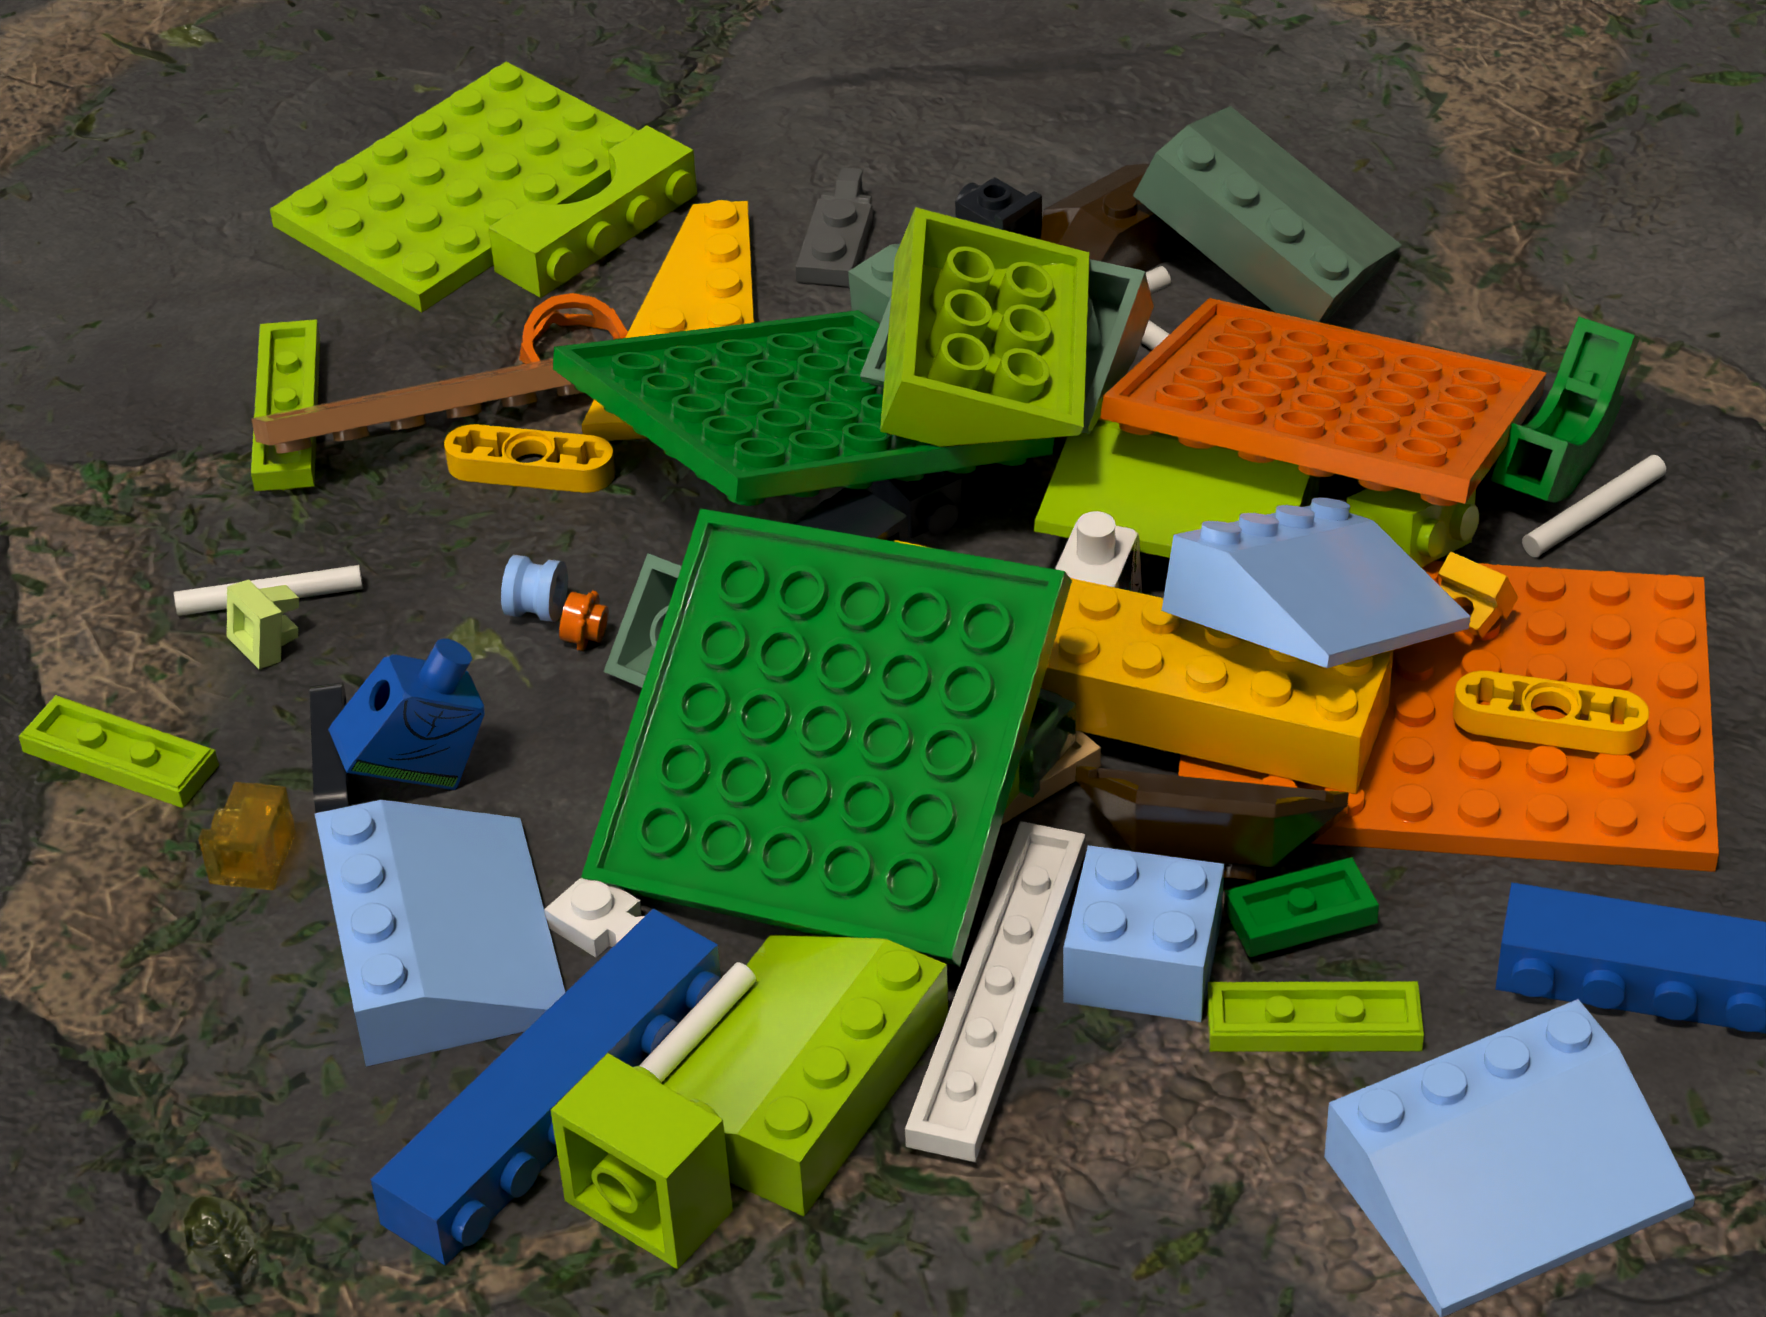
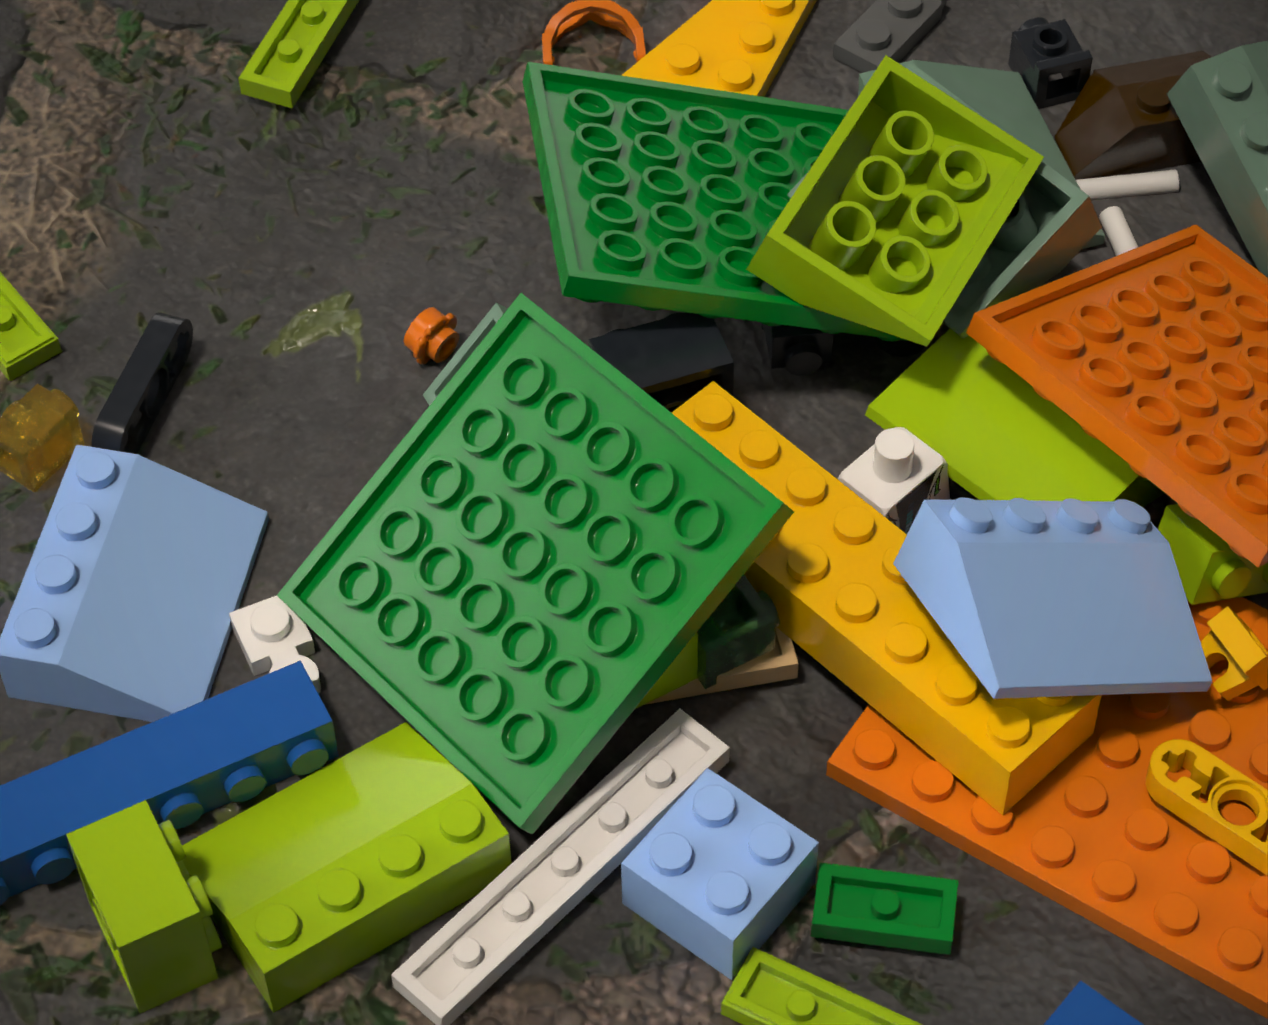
camera: 25 degrees right, 10 degrees up
white bar [174,565,363,616] -> none
yellowish green tile [227,579,299,669] -> none
medium nougat plate [251,358,583,453] -> none
blue torso [328,638,485,790] -> none
yellow beam [444,424,615,493] -> none
light blue wheel [501,555,568,622] -> none
white bar [639,962,756,1083] -> none
dark brown wedge [1075,765,1349,883] -> none

